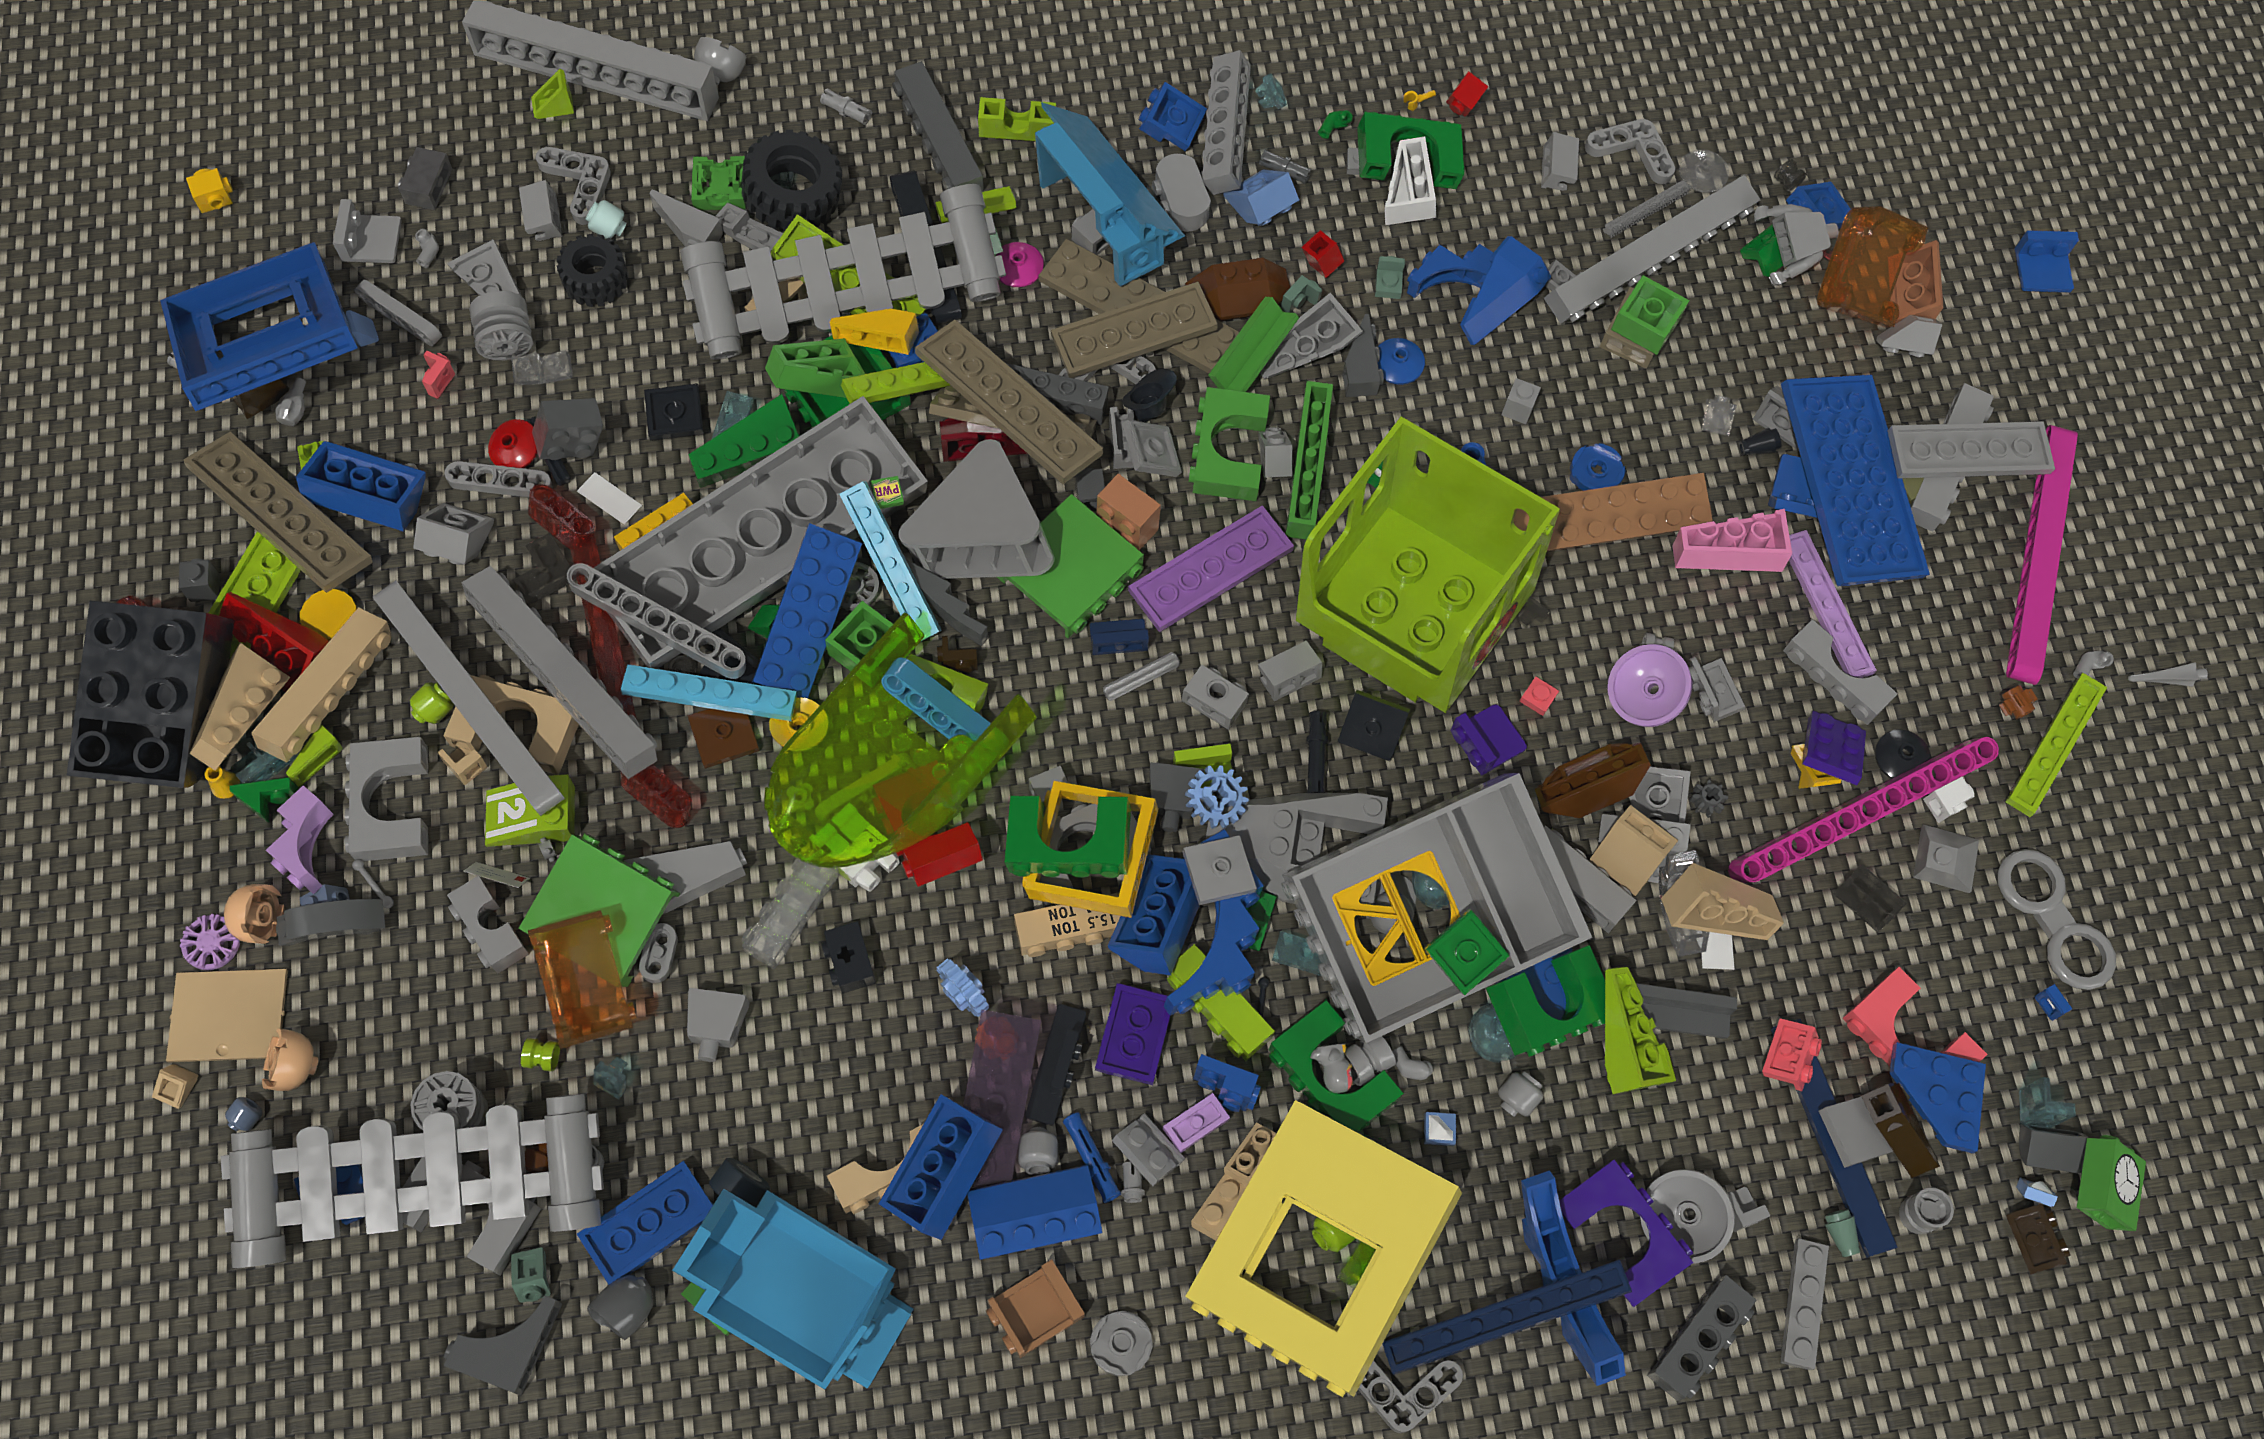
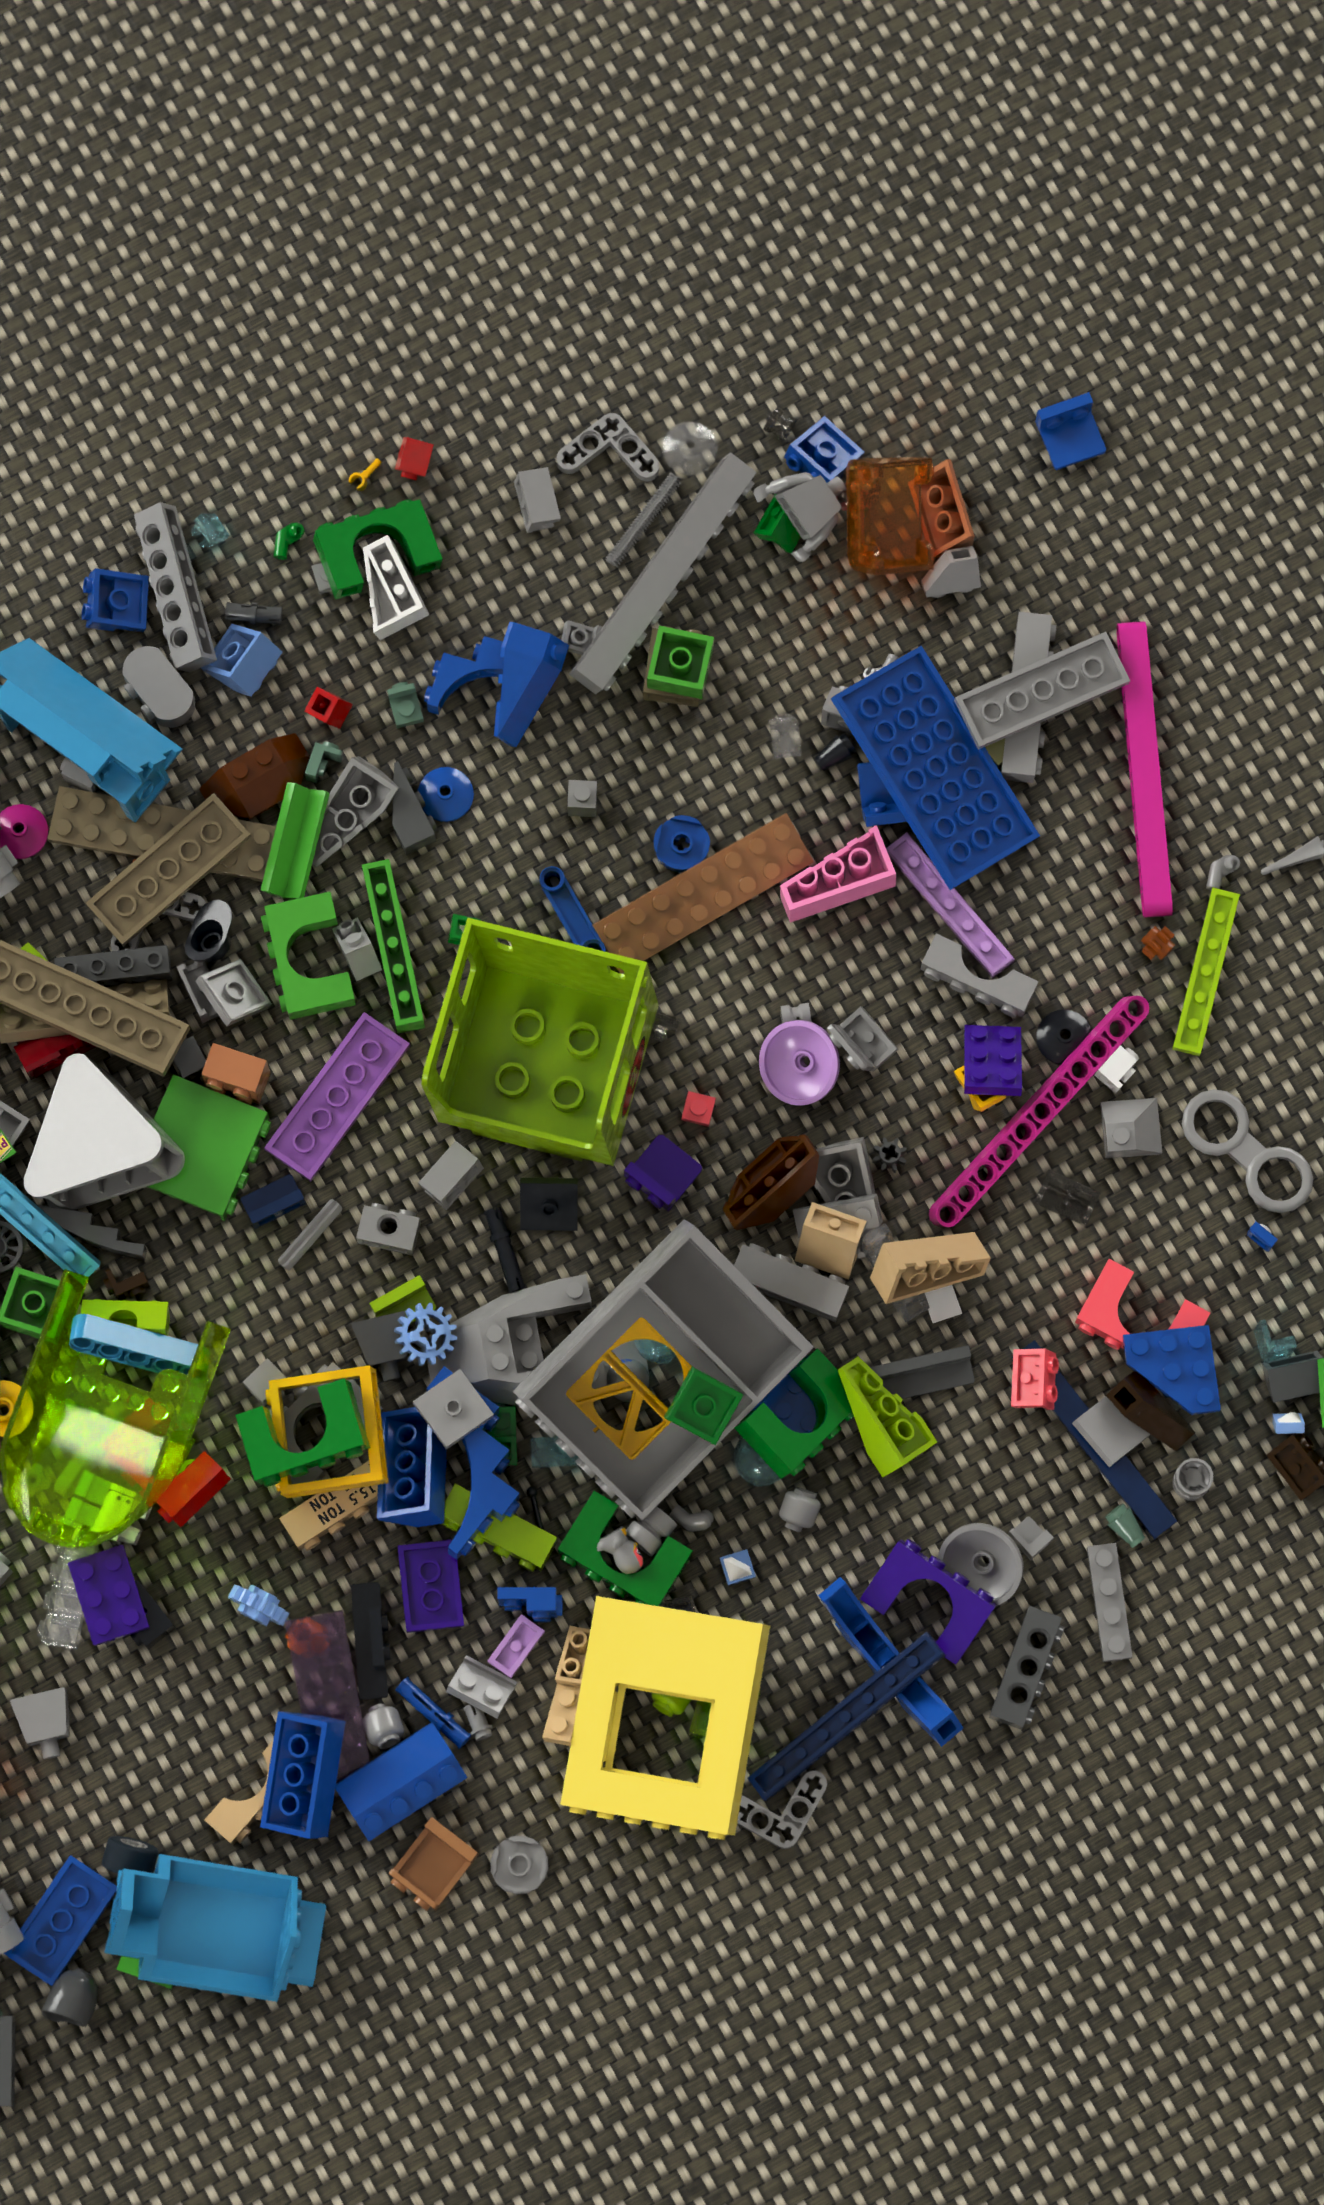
camera: 15 degrees left, 10 degrees up
none -> dark purple plate [68,1544,150,1647]

